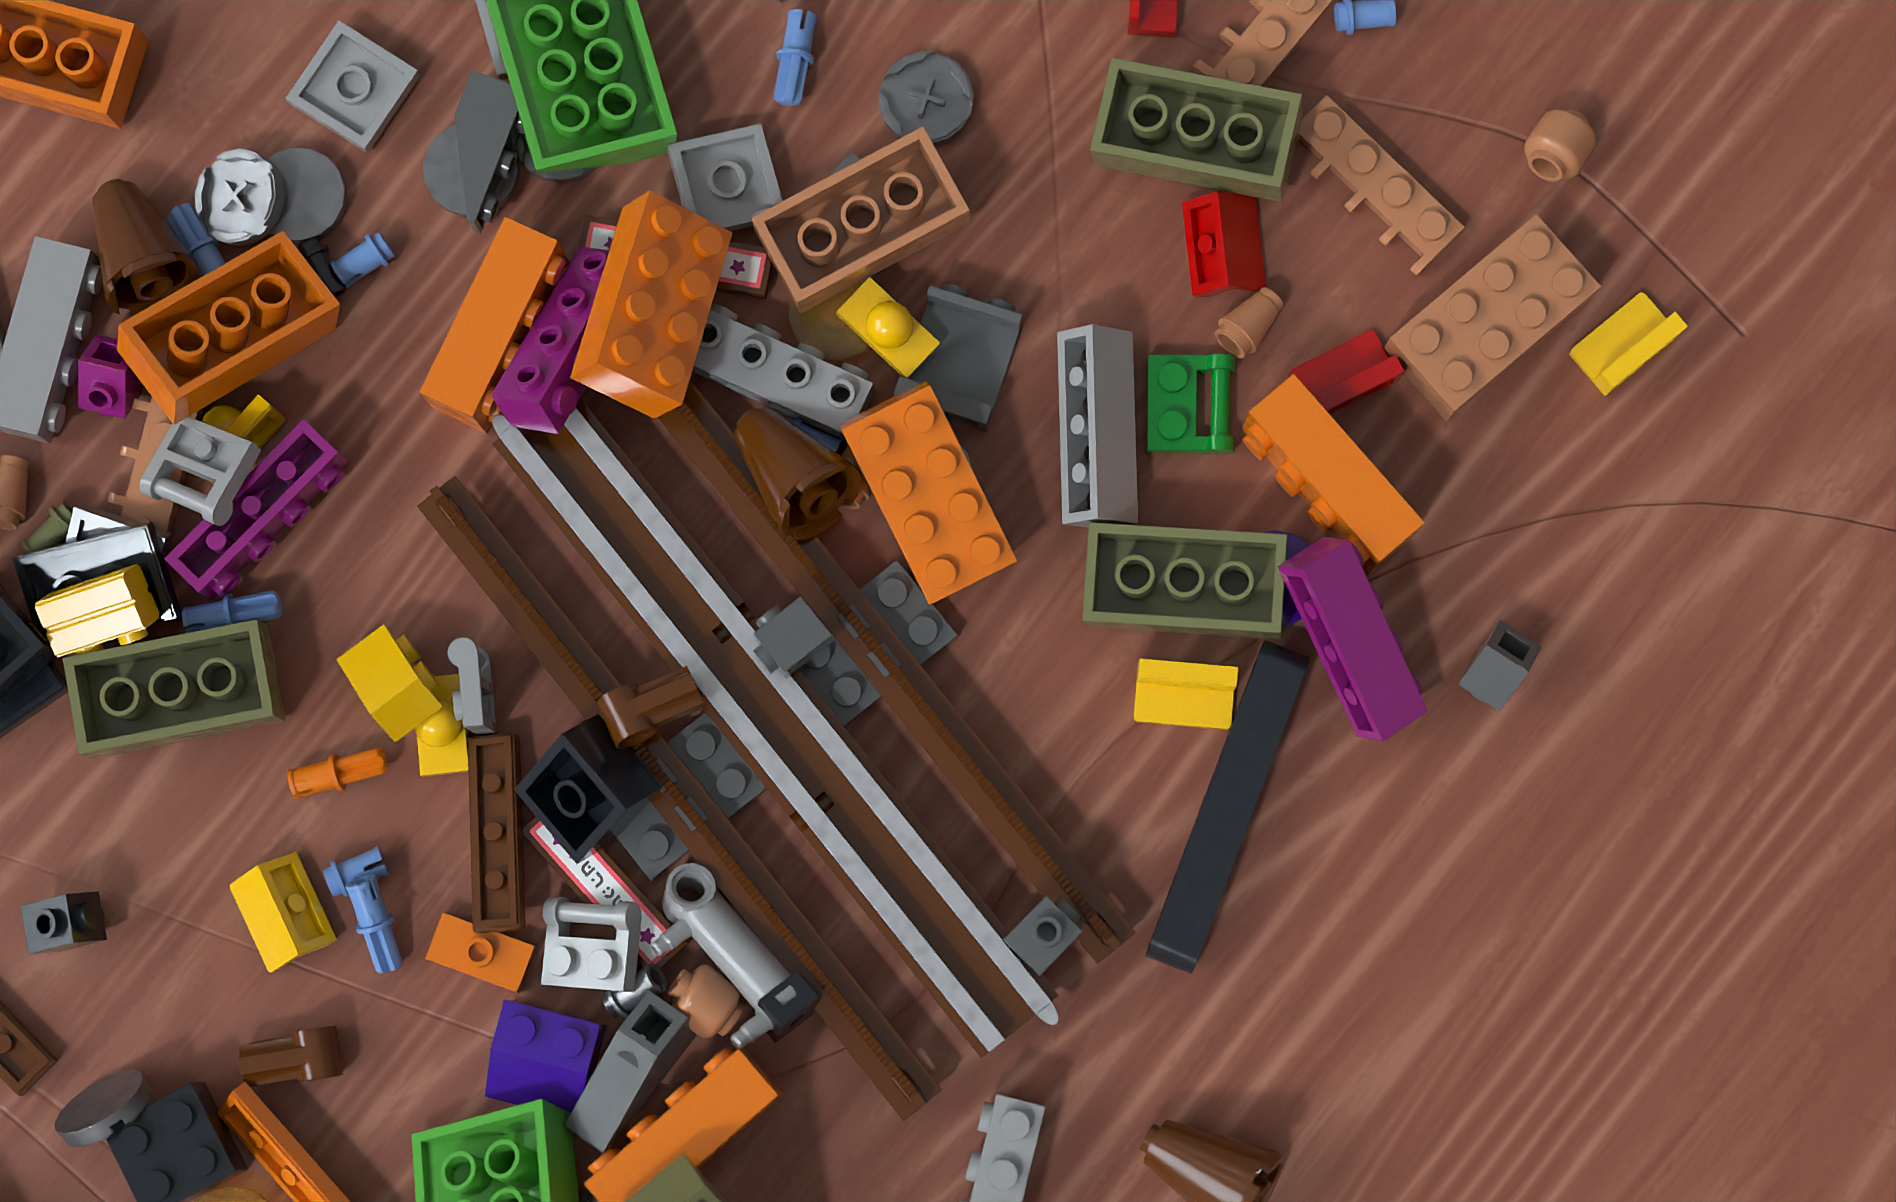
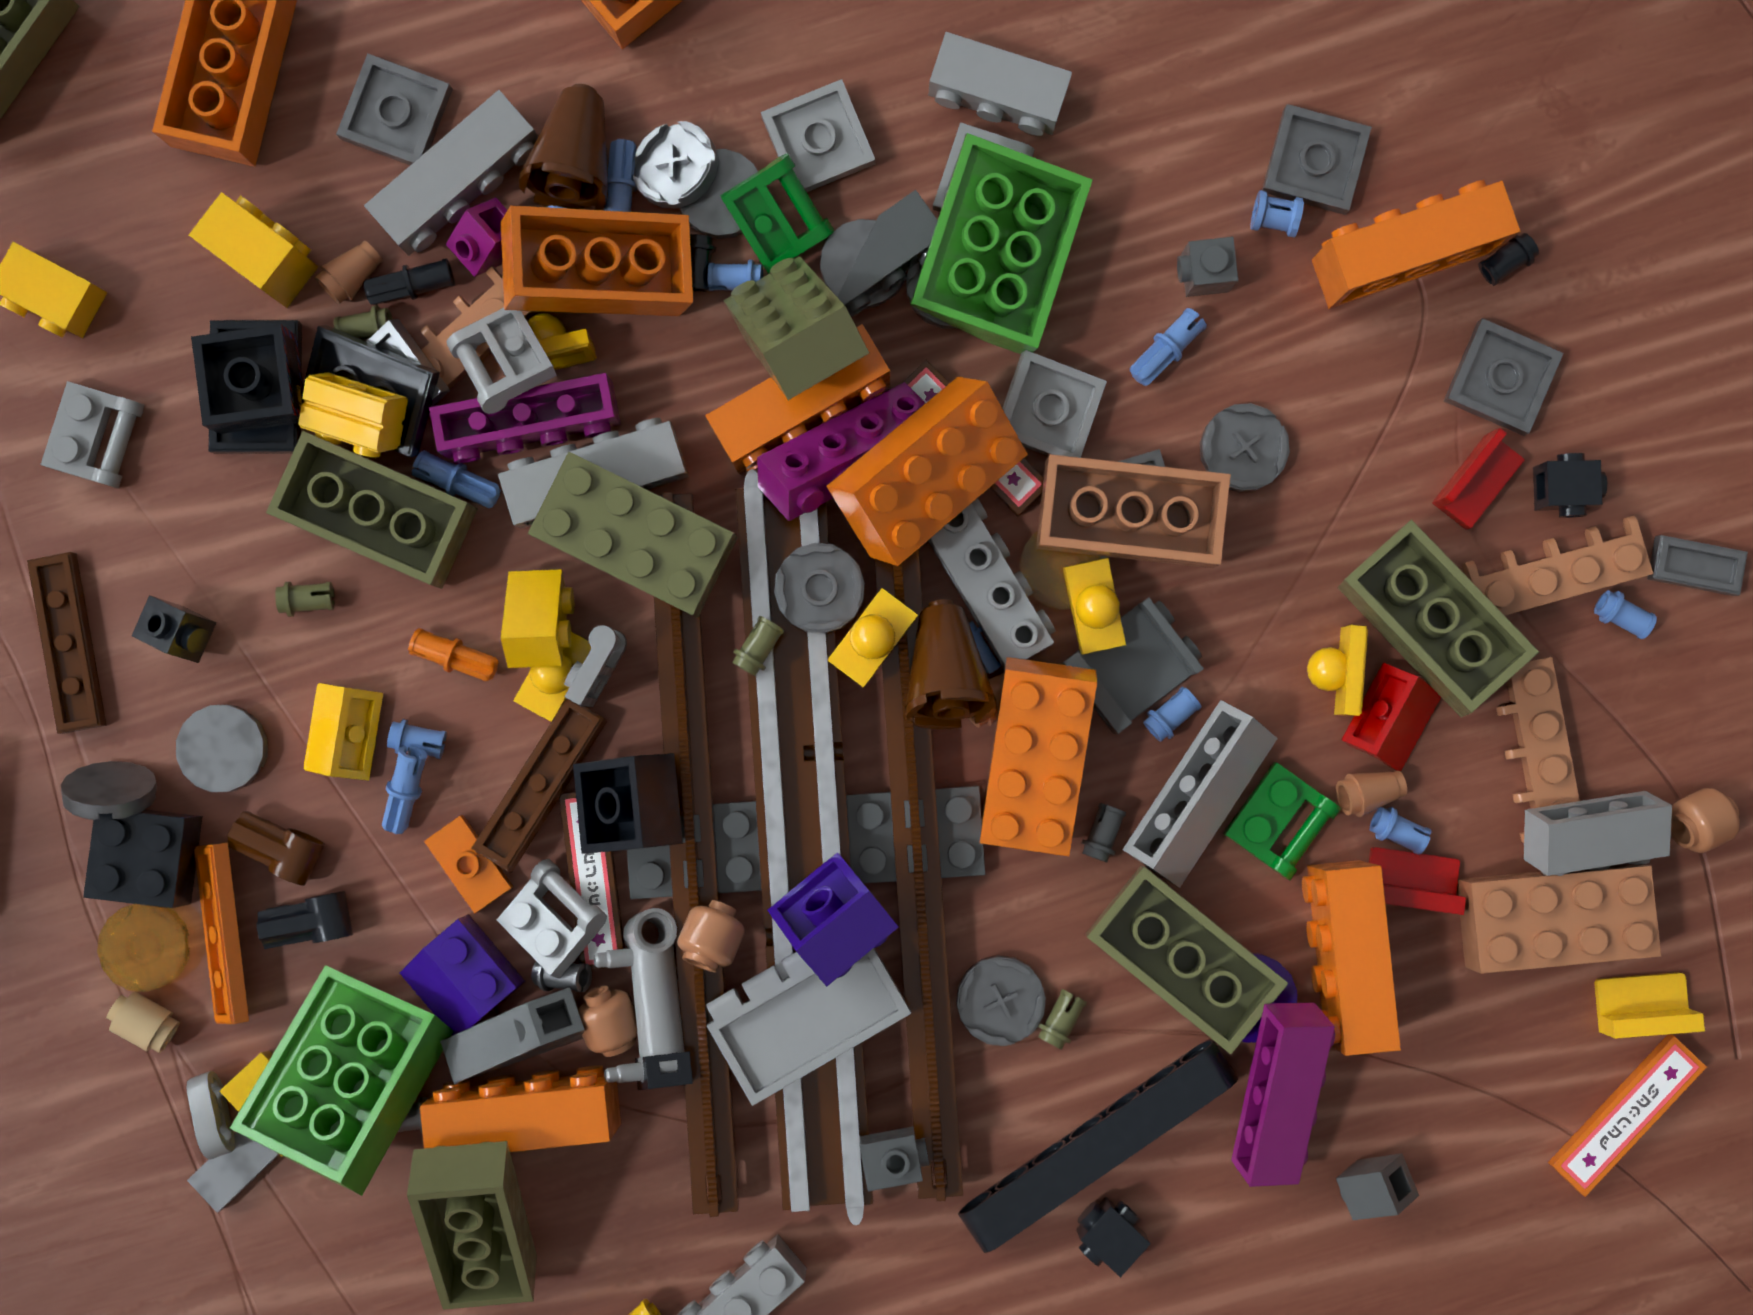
camera: 30 degrees right, 5 degrees up
reddish brown piece [597,666,705,749] -> none
dark grey brick [753,596,832,678] -> none
yellow panel [1133,659,1238,730] -> none
none -> flat silver tile [176,705,268,792]
none -> black piece [256,891,353,949]
none -> olive pin [275,581,335,617]
none -> black axle [364,258,455,305]
none -> light grey brick [498,418,689,529]
none -> olive brick [527,451,738,618]
none -> nougat head [677,900,745,972]
none -> light grey hinge [706,948,911,1106]
none -> green plate [720,153,834,274]
none -> olive brick [723,256,869,400]
none -> olive pin [732,616,785,677]
none -> dark purple slope [767,852,899,987]
none -> flat silver tile [774,543,865,634]
none -> yellow tile [827,588,918,688]
none -> flat silver tile [956,955,1046,1046]
none -> olive pin [1038,989,1087,1050]
none -> black brick [1076,1197,1151,1278]
none -> dark grey pin [1081,803,1126,863]
none -> medium blue pin [1143,686,1202,742]
none -> yellow tile [1307,625,1368,716]
none -> medium blue pin [1370,807,1431,855]
none -> light grey brick [1524,791,1672,876]
none -> tile [1547,1034,1707,1197]

